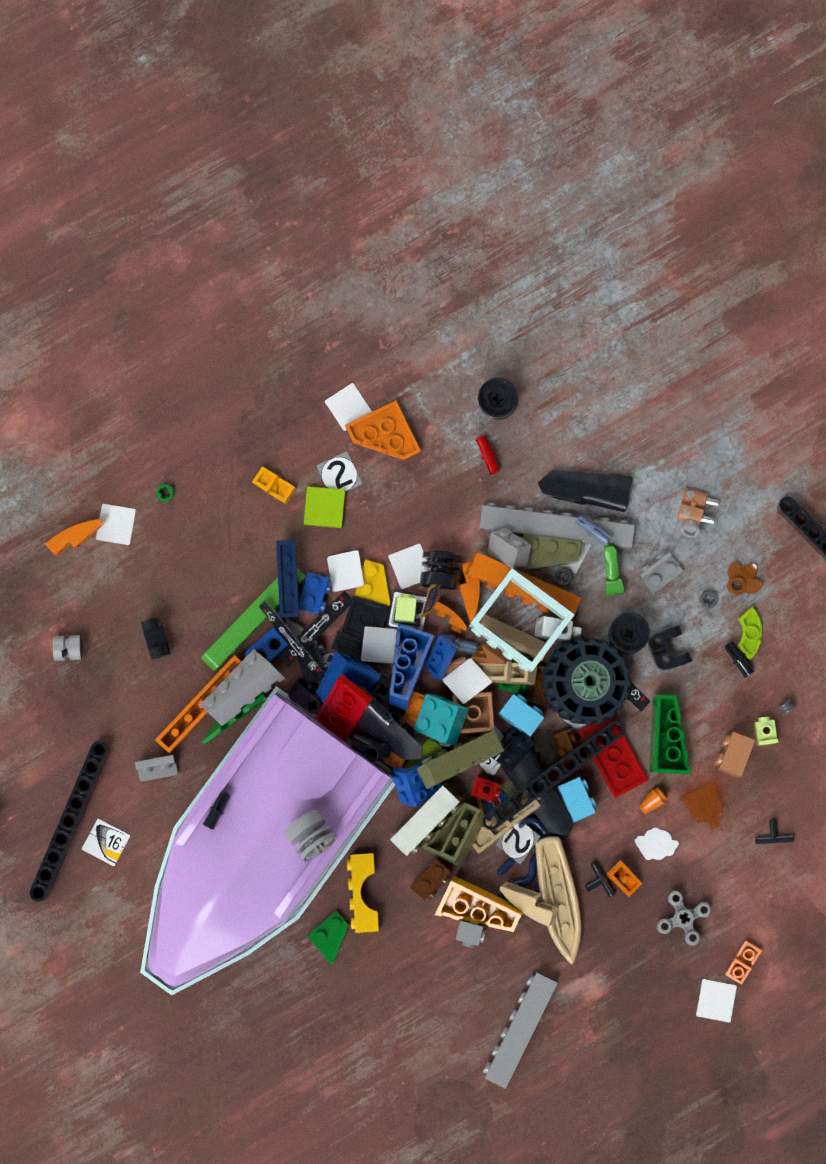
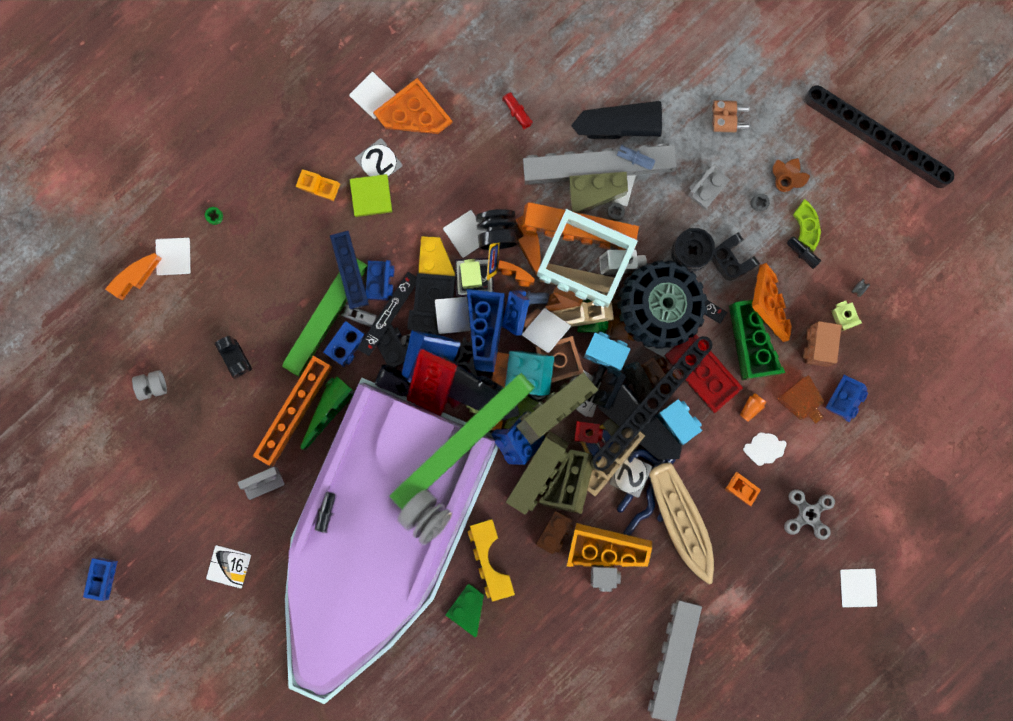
camera: 10 degrees left, 0 degrees up
black beam [29,741,110,902] -> none
light grey wedge [200,649,285,726] -> none
black sticker [259,600,326,681] -> none
white sticker [327,550,364,592] -> none
black piece [350,732,390,762] -> none
black wheel [478,377,518,420] -> none
light grey brick [488,528,531,569] -> none
tan slope [500,882,558,926] -> none
black piece [585,861,615,897] -> none
bright green piece [604,543,624,596] -> none
light grey tile [681,520,701,538] -> none
orange slope [725,939,762,985] -> none
black piece [755,820,794,844] -> none
none -> bright green beam [389,373,535,510]
none -> orange plate [752,263,792,342]
none -> blue bracket [826,375,868,422]

